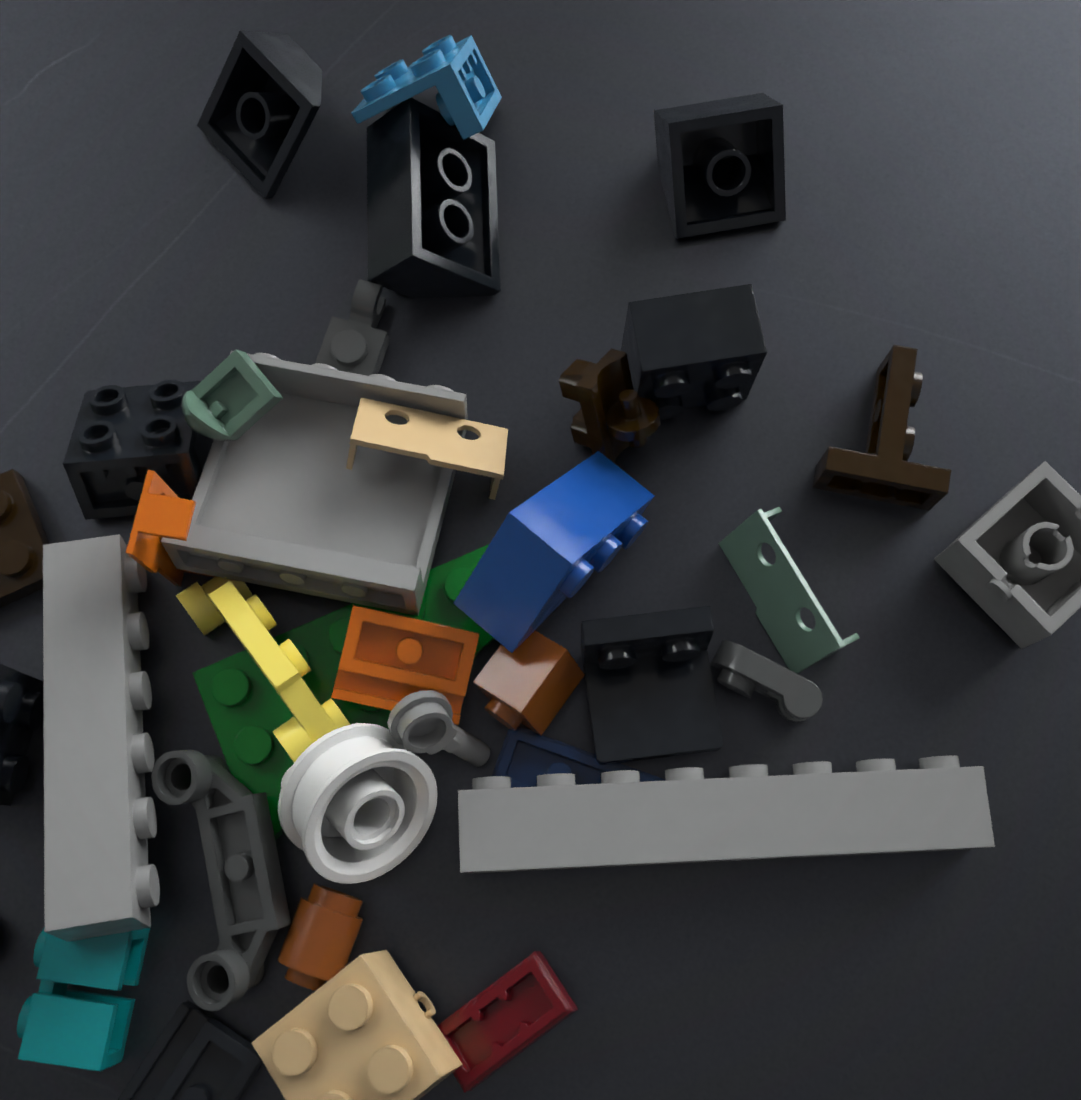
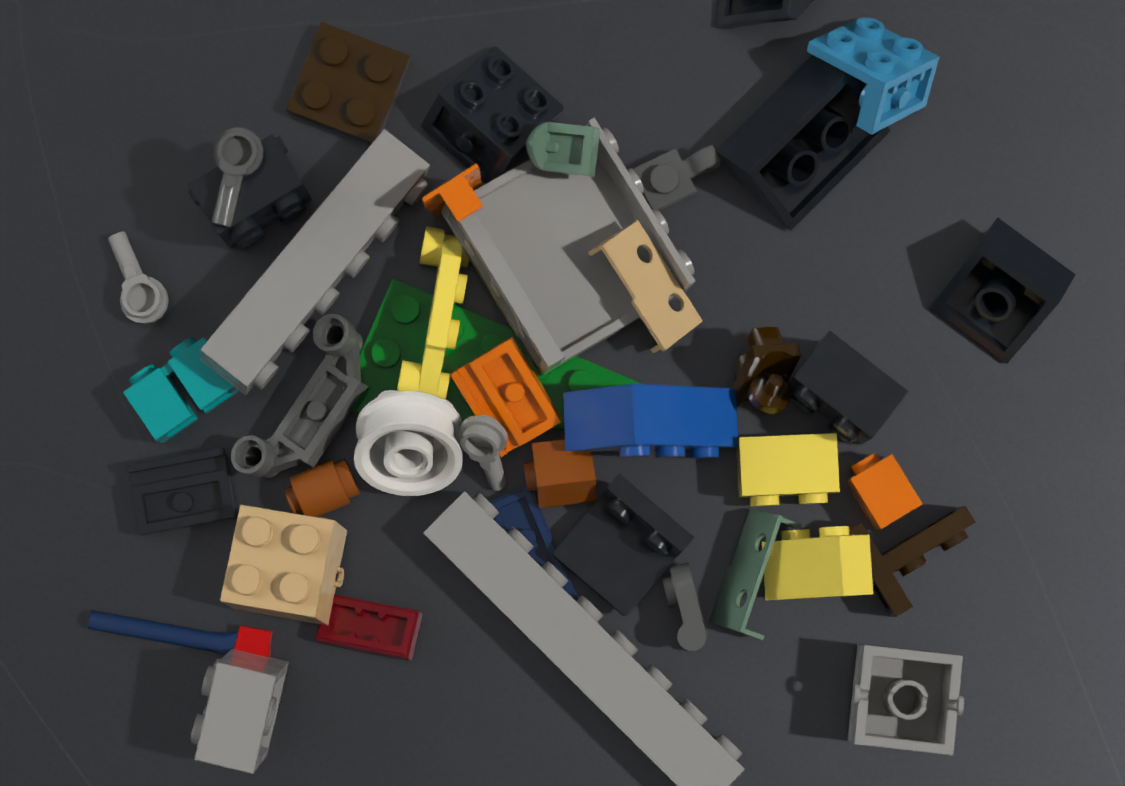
camera: 45 degrees right, 10 degrees up
none -> light yellow brick [736,433,840,507]
none -> light yellow brick [762,526,873,601]
none -> orange brick [845,452,922,531]

